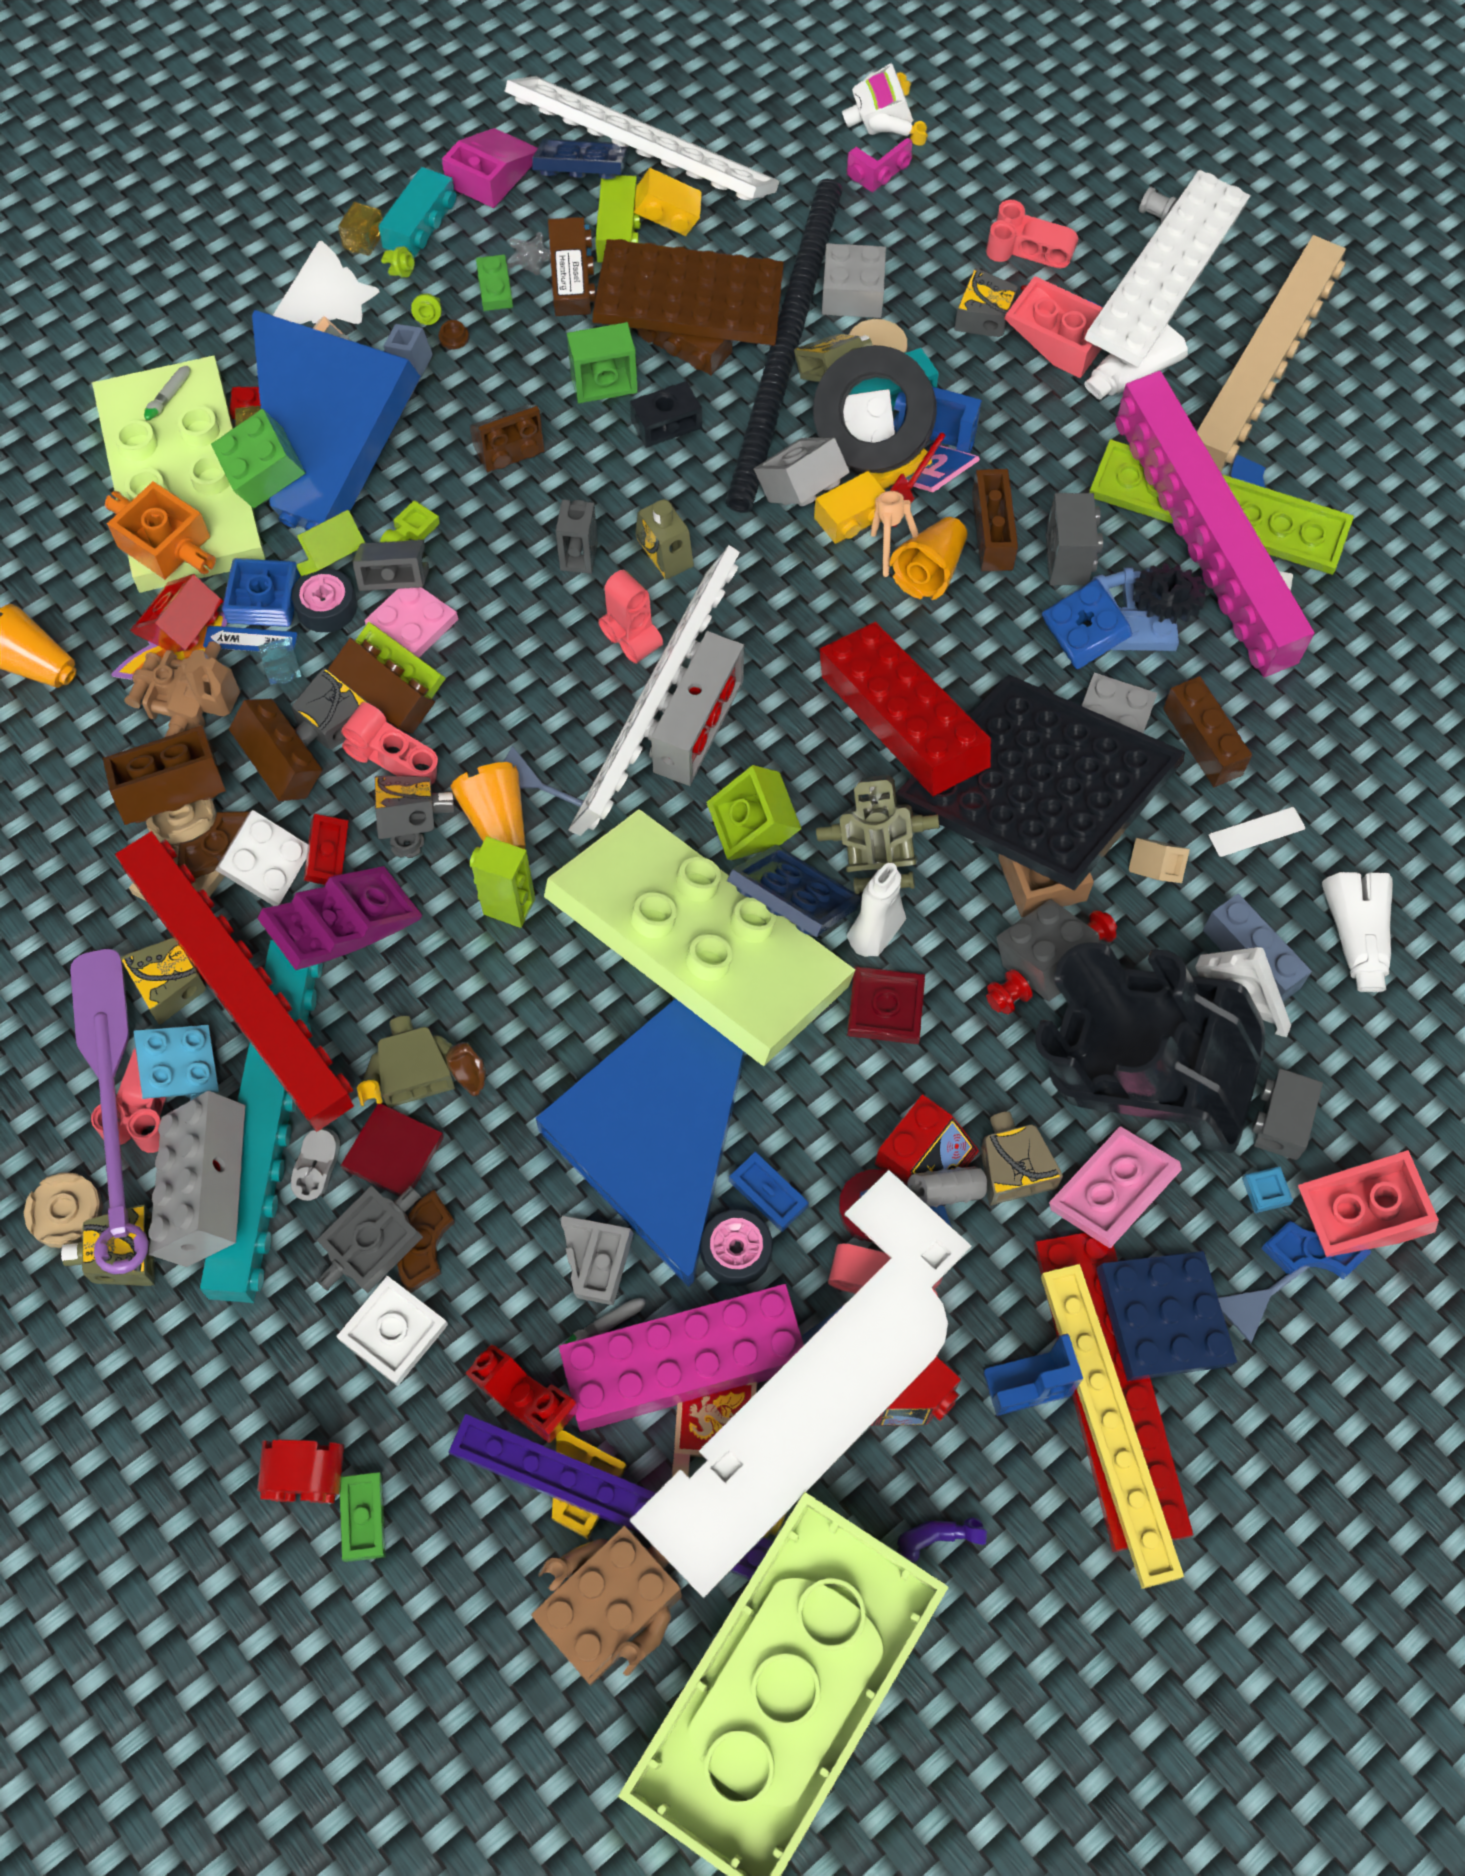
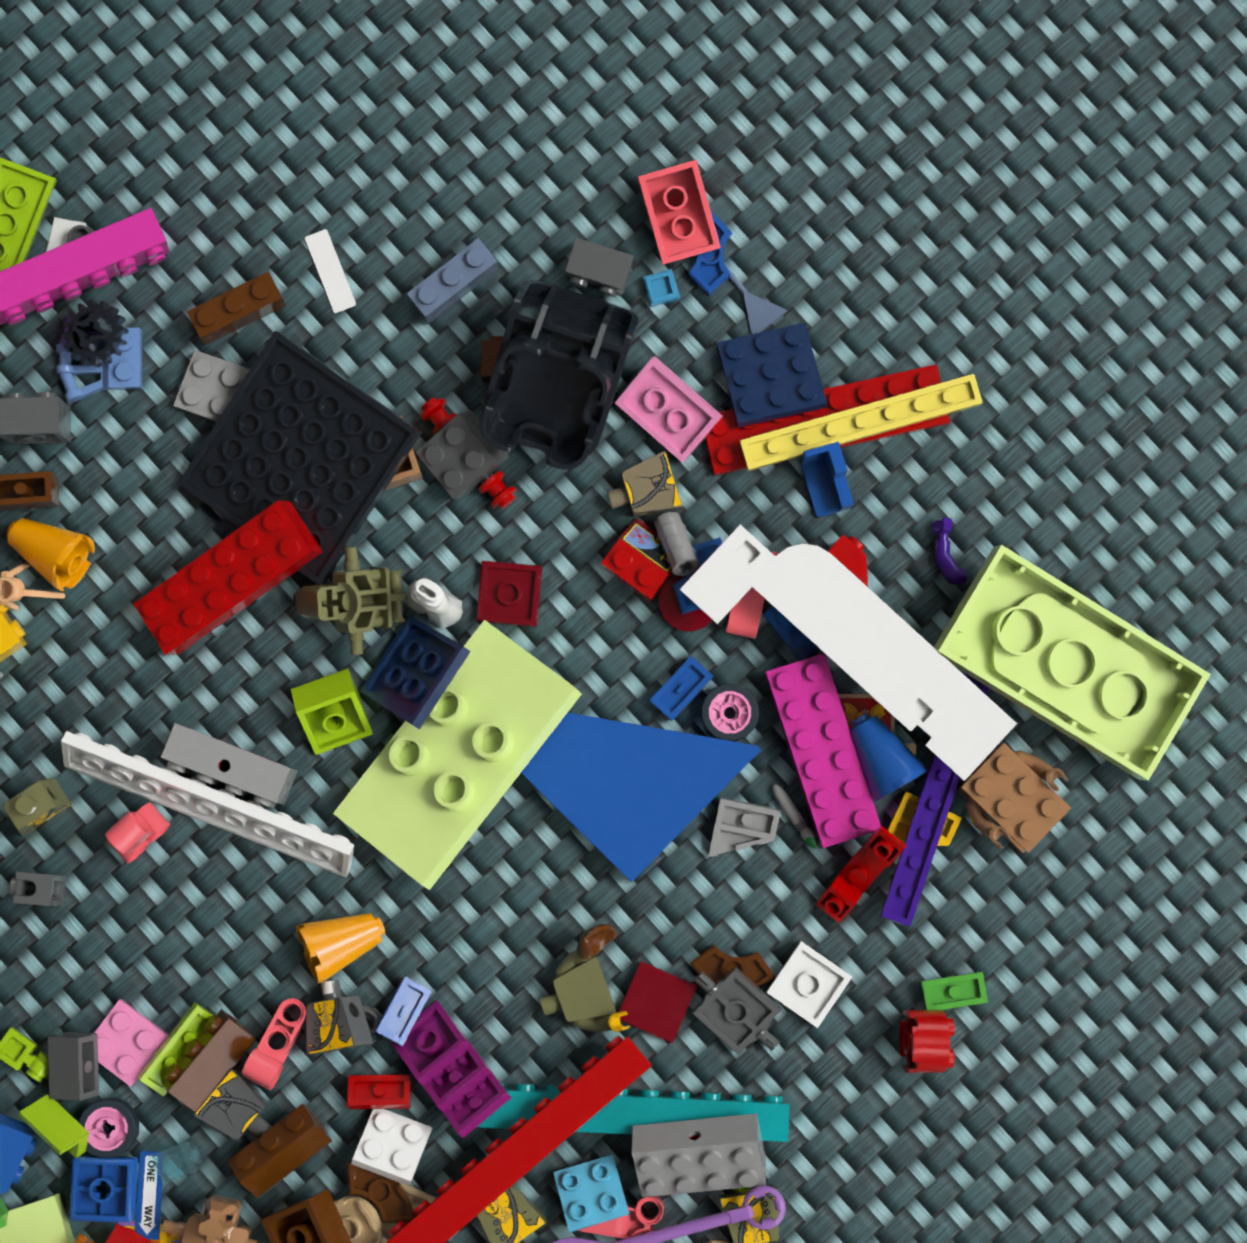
camera: 90 degrees left, 20 degrees up
light grey piece [291,1128,340,1201] -> none
lime brick [470,836,535,928] -> none
sand blue piece [503,746,584,807] -> none
blue brick [1042,579,1132,669] -> none
tan panel [1129,838,1190,883] -> none
white wing [1195,947,1291,1037] -> none
white piece [1322,872,1393,992] -> none
none -> plate [374,976,432,1046]
none -> blue cone [850,713,927,802]

